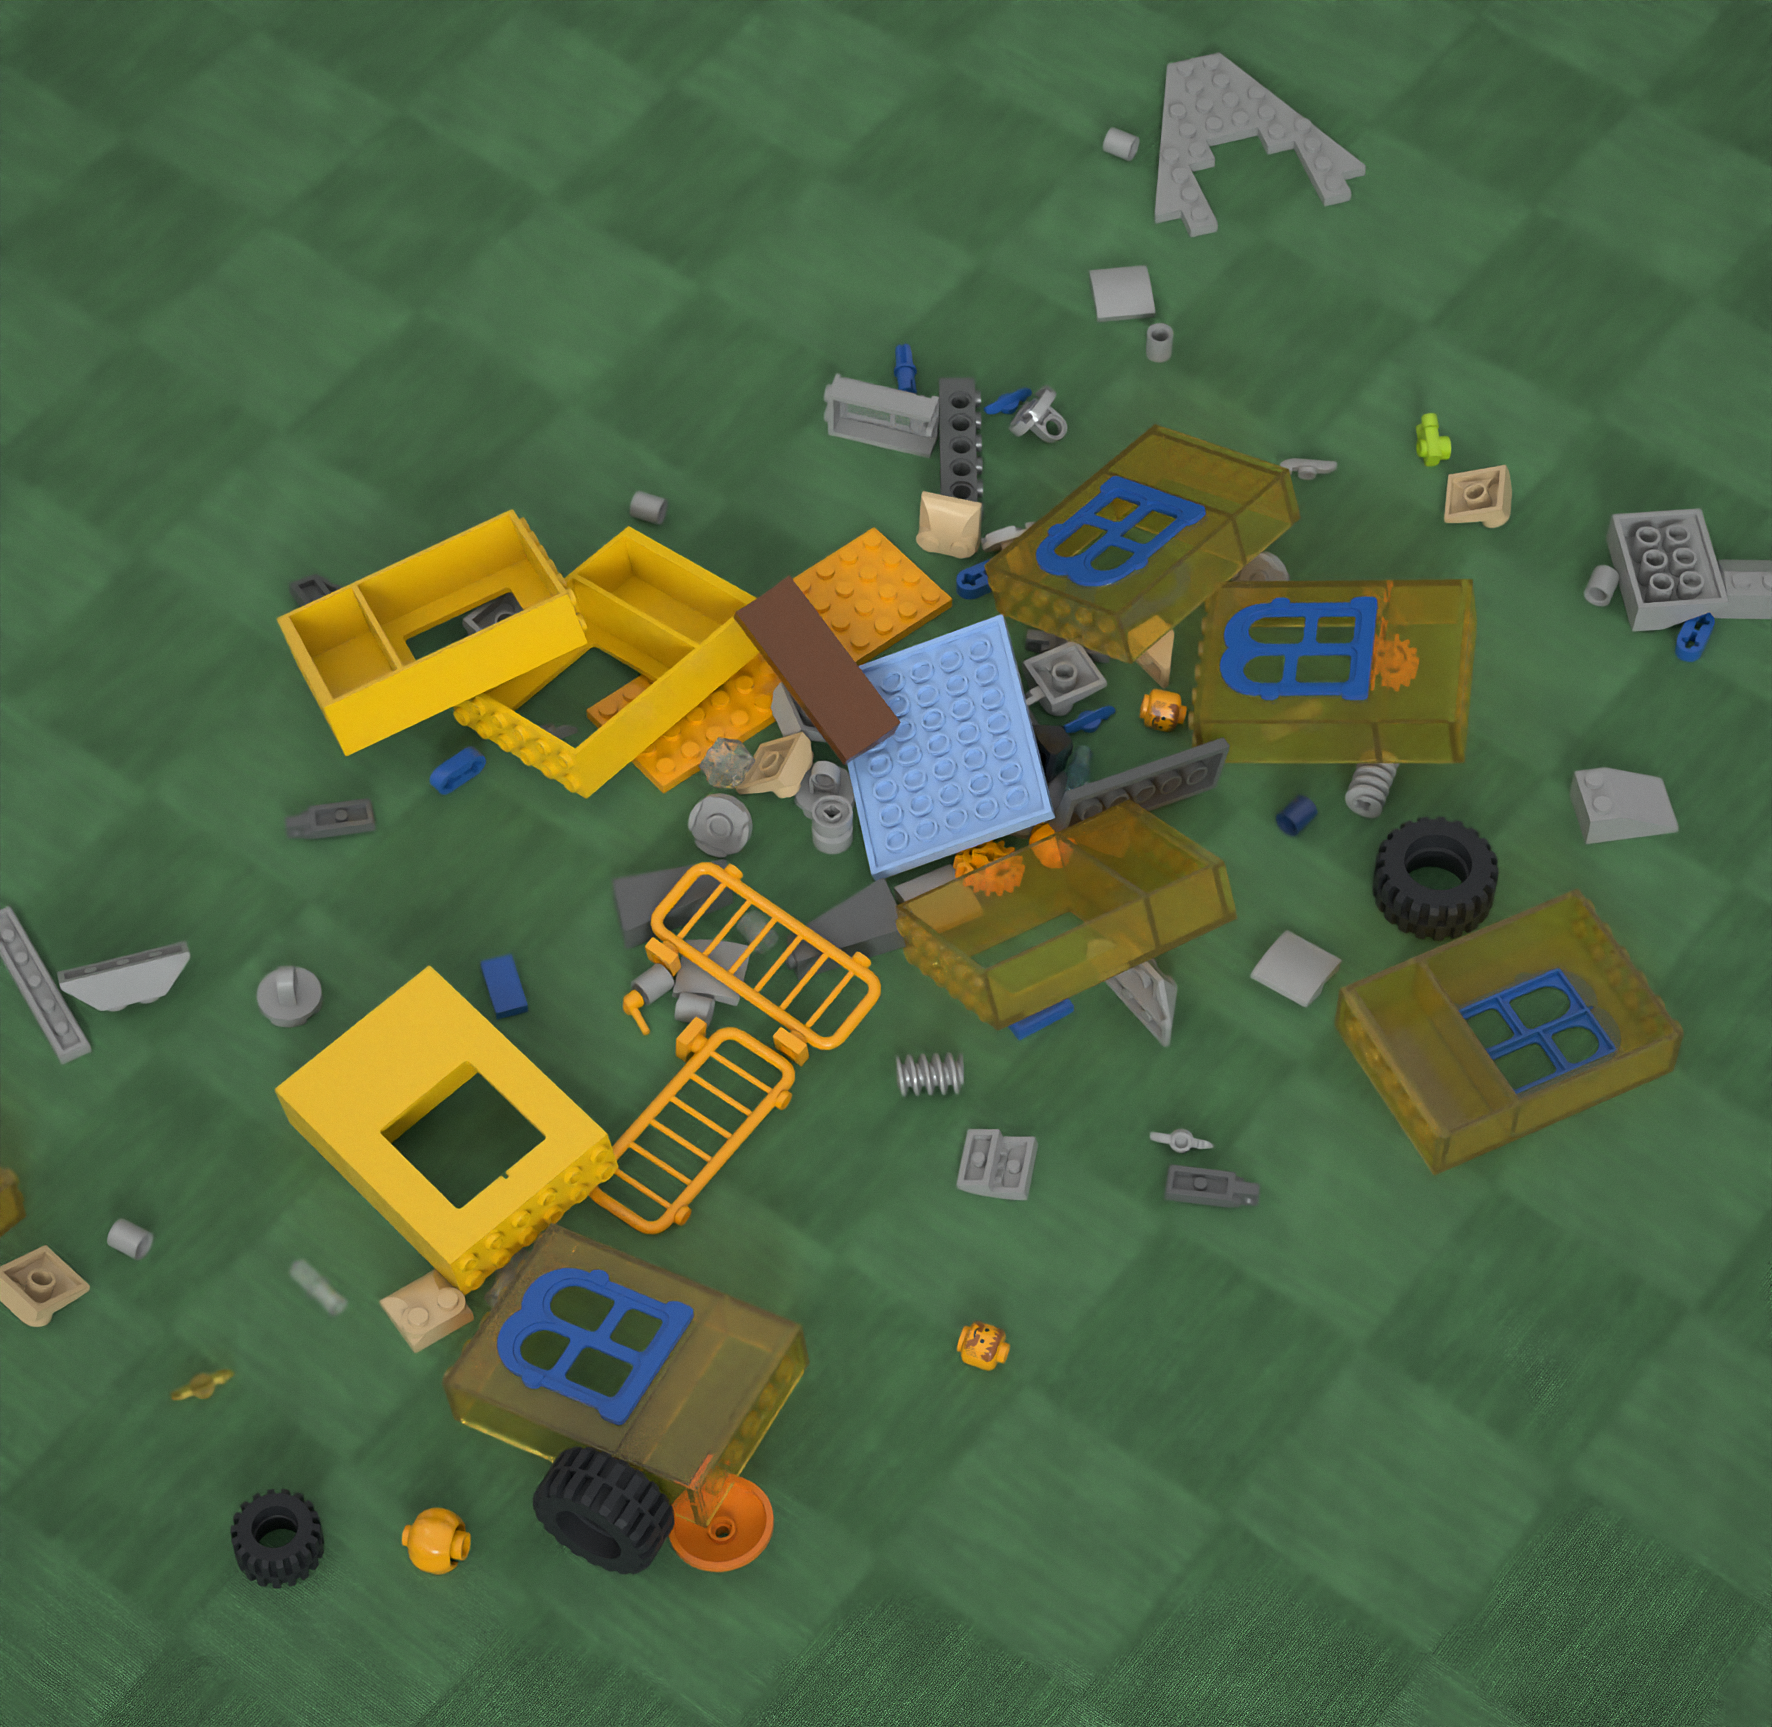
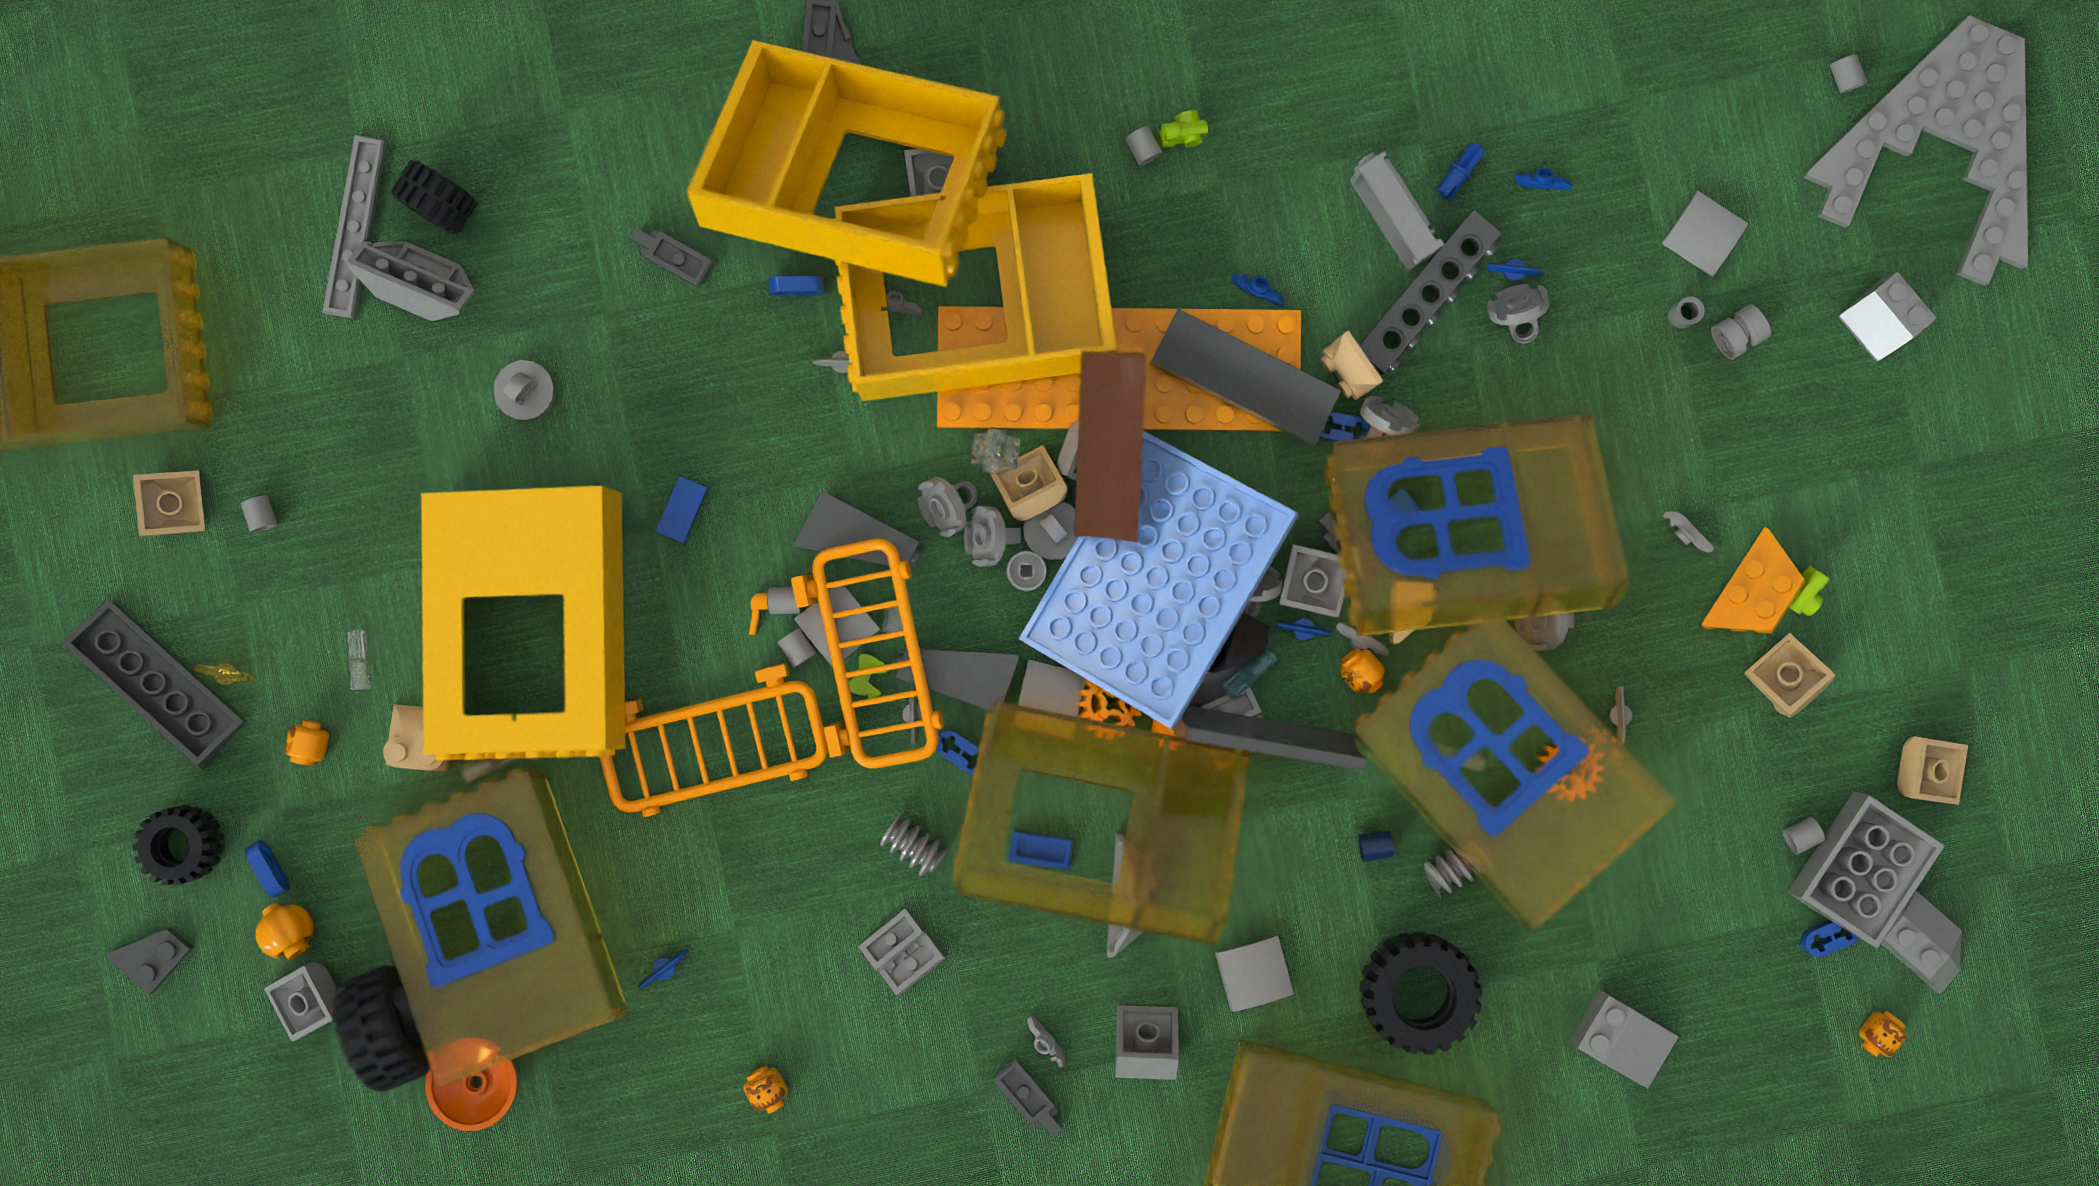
camera: 35 degrees right, 35 degrees up
none -> dark grey arch [61,600,245,770]
none -> dark grey wing [105,927,194,995]
none -> blue beam [245,840,290,898]
none -> light grey slope [264,962,337,1042]
none -> light orange head [284,719,330,766]
none -> black tyre [390,160,478,235]
none -> blue piece [638,949,688,990]
none -> light grey piece [812,351,853,373]
none -> lime piece [848,653,887,699]
none -> light grey piece [902,684,923,744]
none -> blue beam [937,730,988,775]
none -> light grey tile [963,506,1021,567]
none -> light grey slope [1115,1005,1179,1080]
none -> dark grey arch [1150,309,1341,446]
none -> lime plate [1157,110,1208,149]
none -> blue piece [1232,272,1285,307]
none -> light grey piece [1336,622,1389,656]
none -> blue piece [1515,168,1572,190]
none -> light orange wing [1701,527,1805,634]
none -> light grey wheel [1711,304,1771,360]
none -> slope [1837,272,1937,362]
none -> tan slope [1897,736,1968,805]

